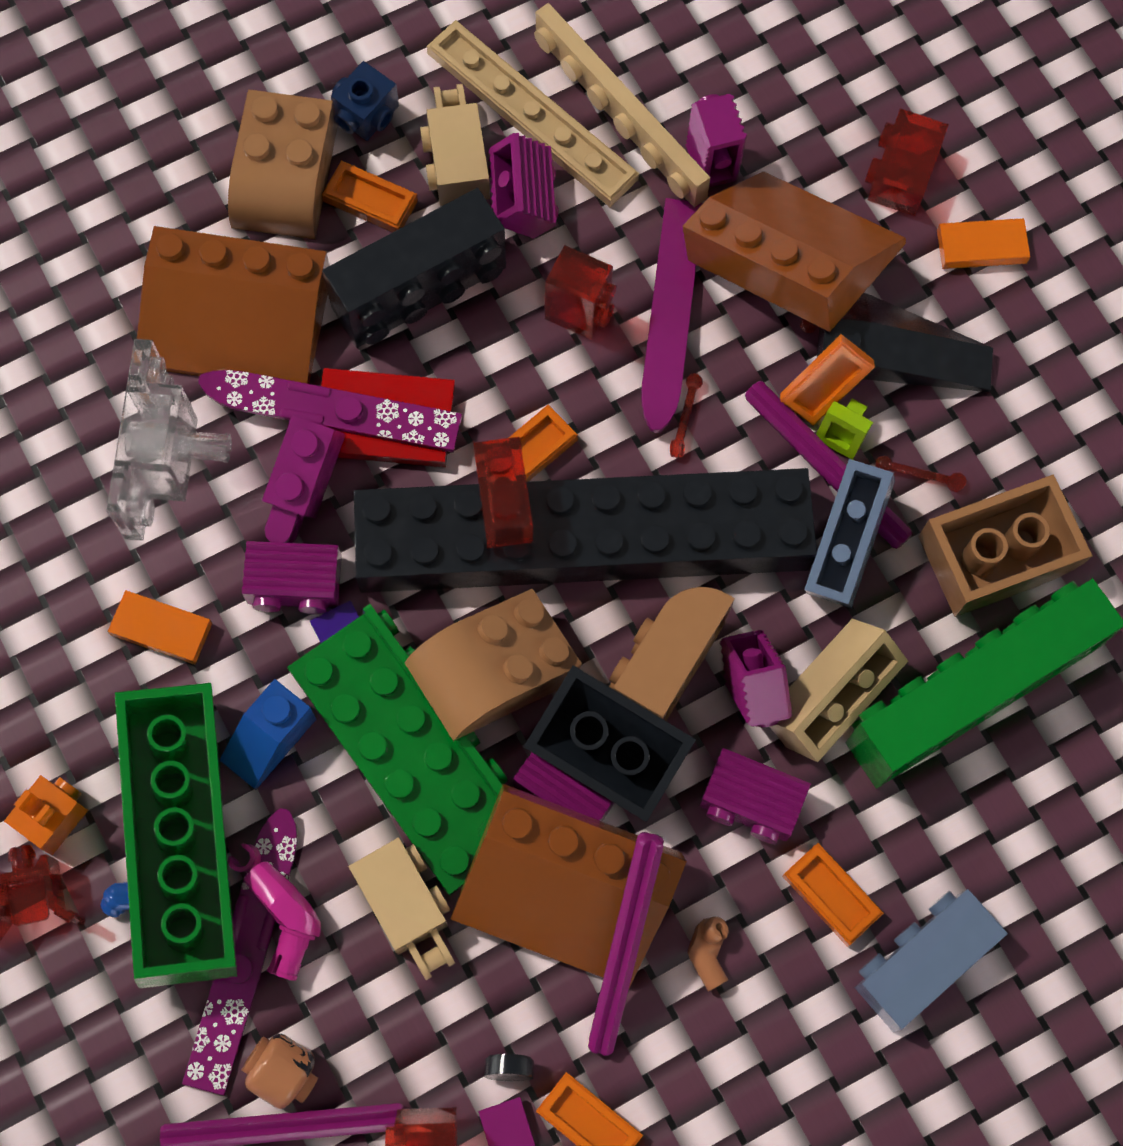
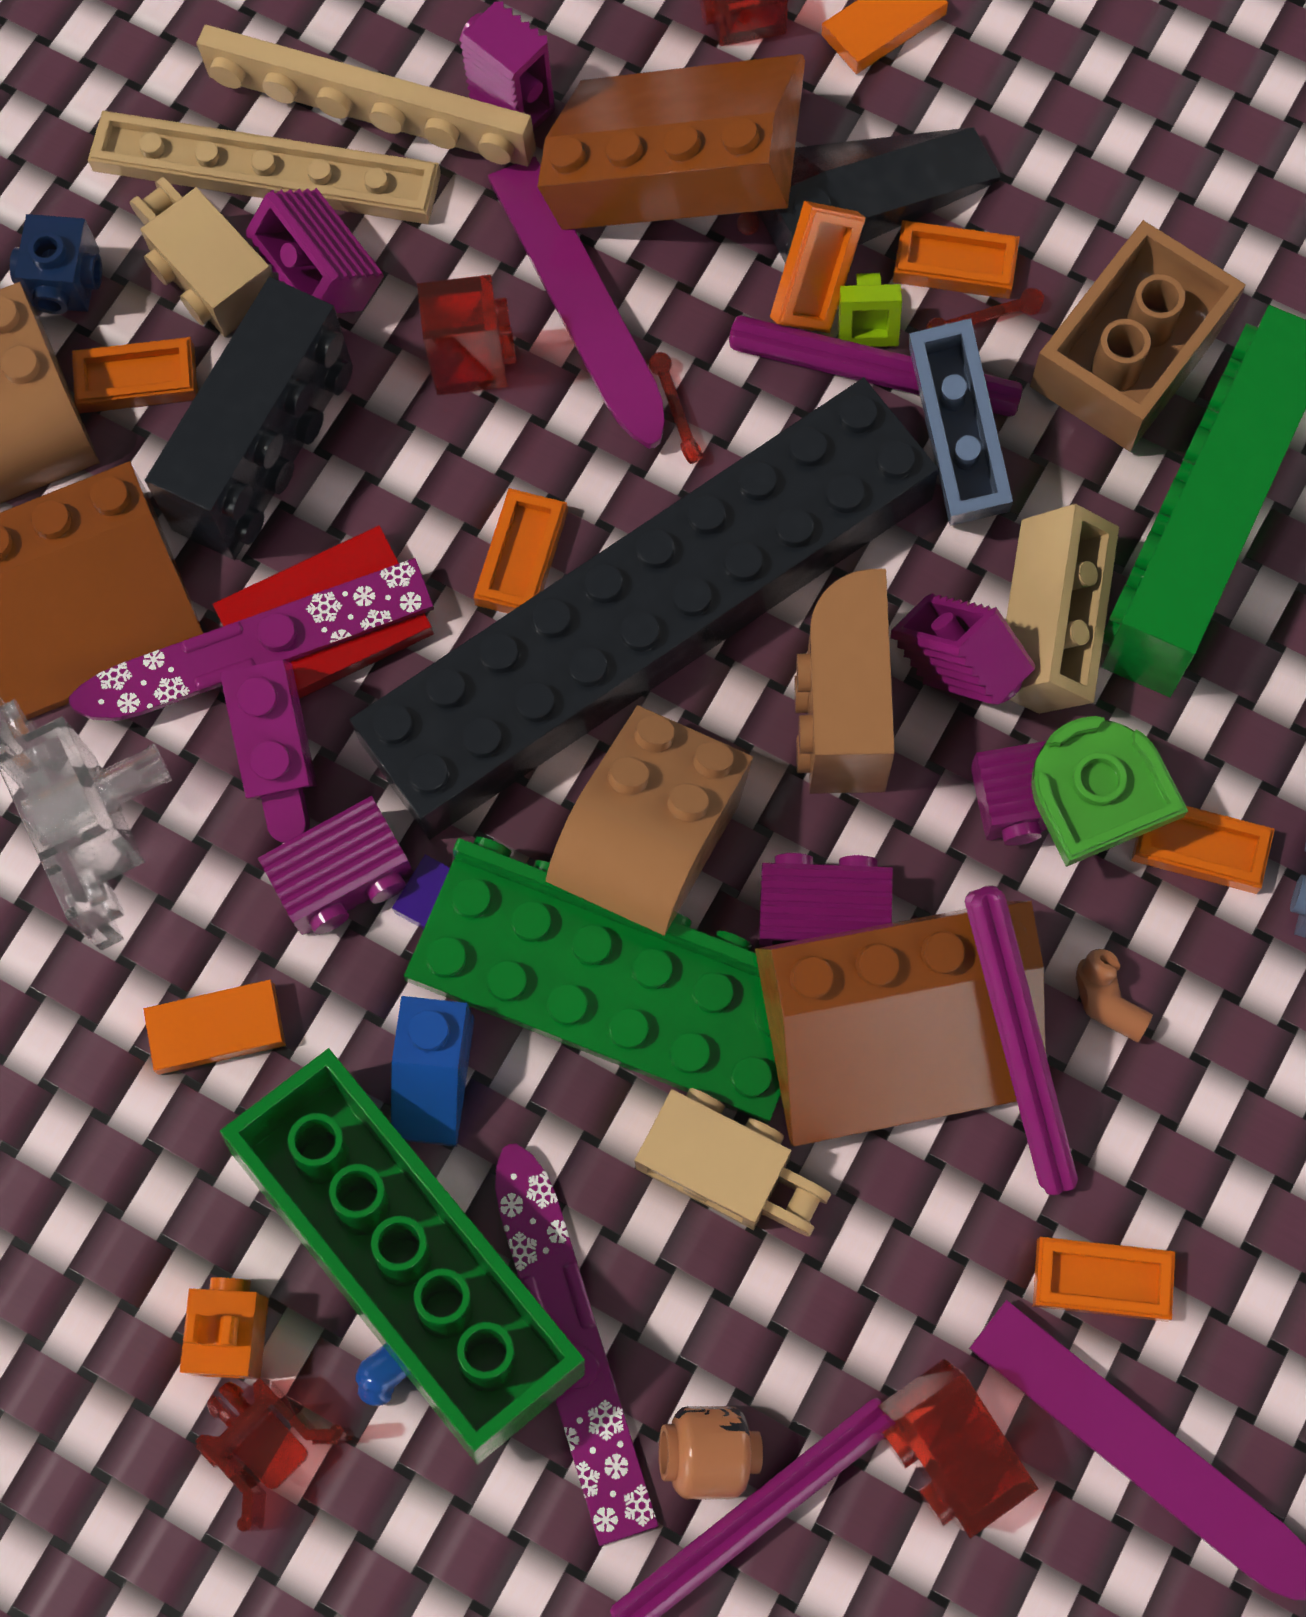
camera: 25 degrees left, 0 degrees up
dark pink arm [228,843,321,981] -> none
clear red brick [473,437,533,548] -> none
black tile [484,1054,534,1081] -> none
black slope [524,665,696,822] -> none
none -> orange tile [893,220,1020,299]
none -> bright green tile [1031,716,1188,867]

